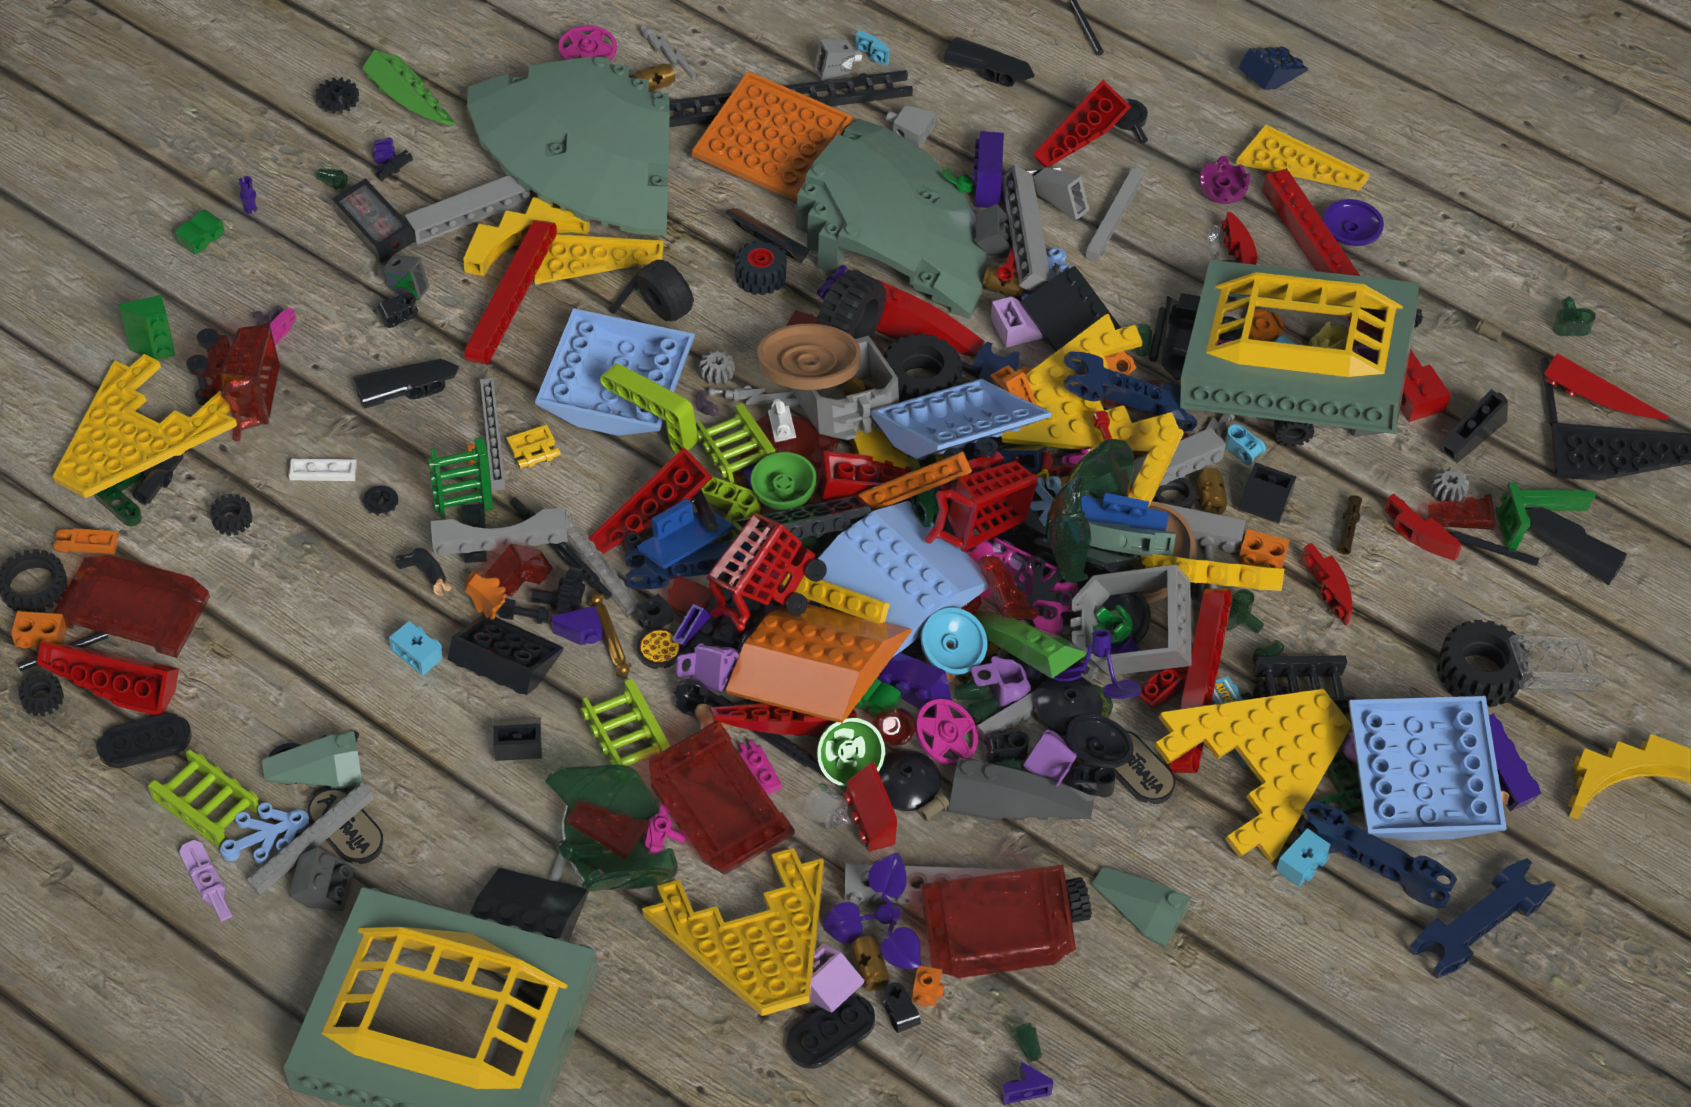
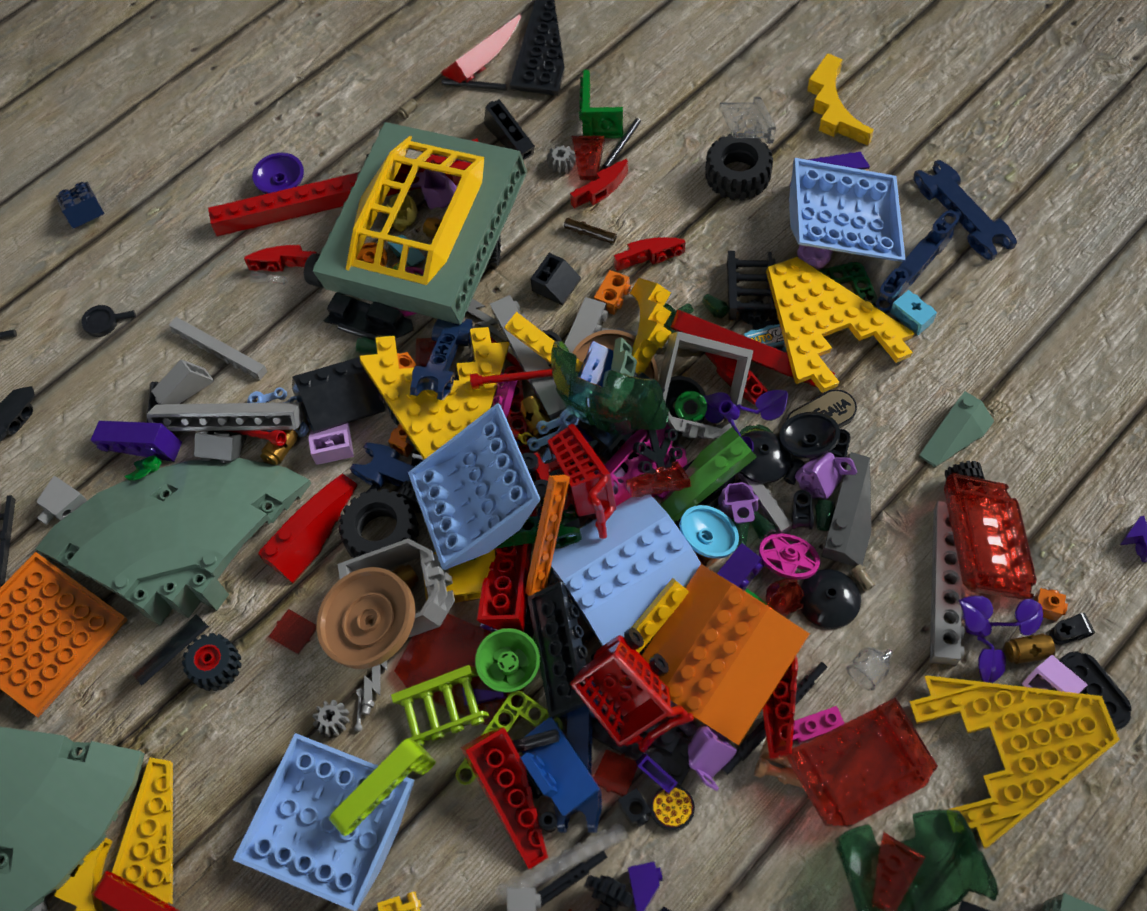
camera: 75 degrees left, 10 degrees up
lime fence [580,678,672,780] -> none
pearl gold wheel [588,590,632,679] -> none
black bar [608,268,642,314] -> none
black tyre [637,259,694,321] -> none
dark pink piece [645,799,687,855] -> none
black hair [674,678,709,716] -> none
clear purple arm [696,390,718,416] -> none
white hinge [768,399,796,442] -> none
bright green piece [816,718,885,787] -> none
dark purple pin [817,265,849,300] -> none
black tyre [817,270,887,339] -> none
red slope [843,762,898,852] -> none
orange bracket [990,365,1038,406] -> none
clear green cone [1013,1023,1042,1062] -> none
red wedge [1032,80,1131,168] -> none
pearl gold piece [1197,468,1228,515] -> none
magenta plate [1198,156,1250,204] -> none
medium azure piece [1225,424,1266,465] -> none
yellow wing [1236,125,1370,191] -> none
black panel [1529,506,1627,585] -> none
clear green beam [1552,296,1596,336] -> none

